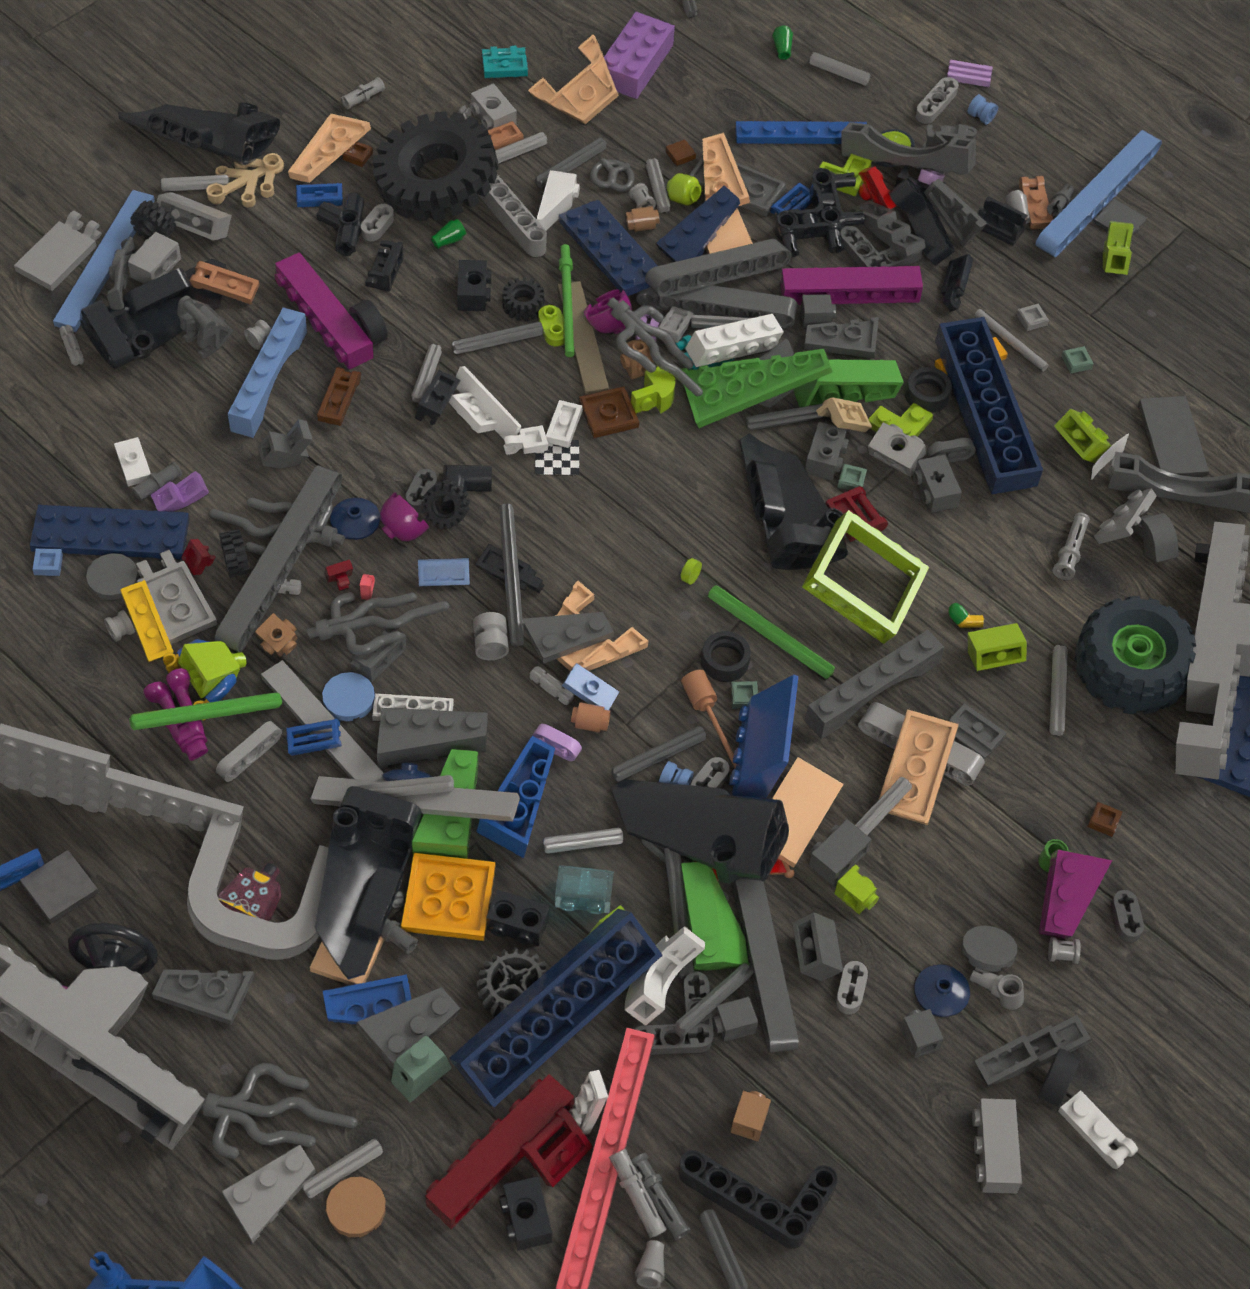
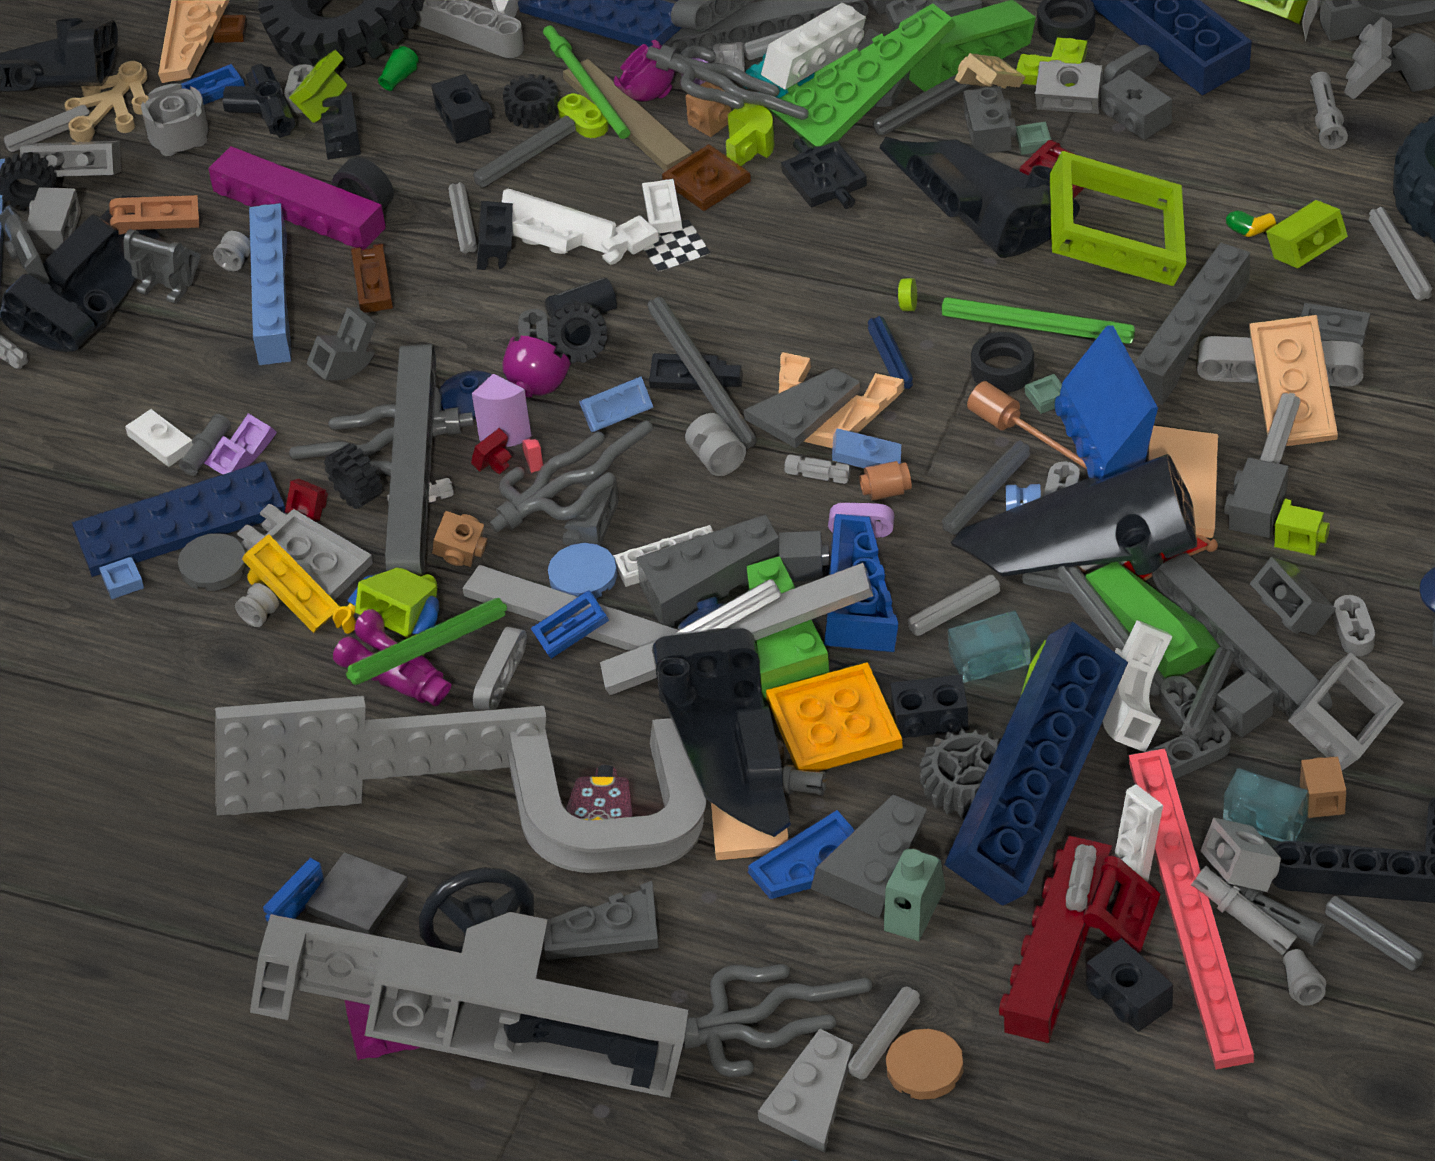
camera: 15 degrees left, 10 degrees down
none -> light grey brick [141,84,208,156]
none -> lime panel [289,50,347,123]
none -> lavender brick [472,374,531,447]
none -> dark grey brick [779,531,829,581]
none -> black plate [781,137,867,209]
none -> dark blue axle [868,316,913,389]
none -> light grey axle [1066,844,1096,912]
none -> light grey brick [1200,817,1281,892]
none -> clear light blue brick [1223,768,1308,842]
none -> light grey window [1288,652,1404,770]

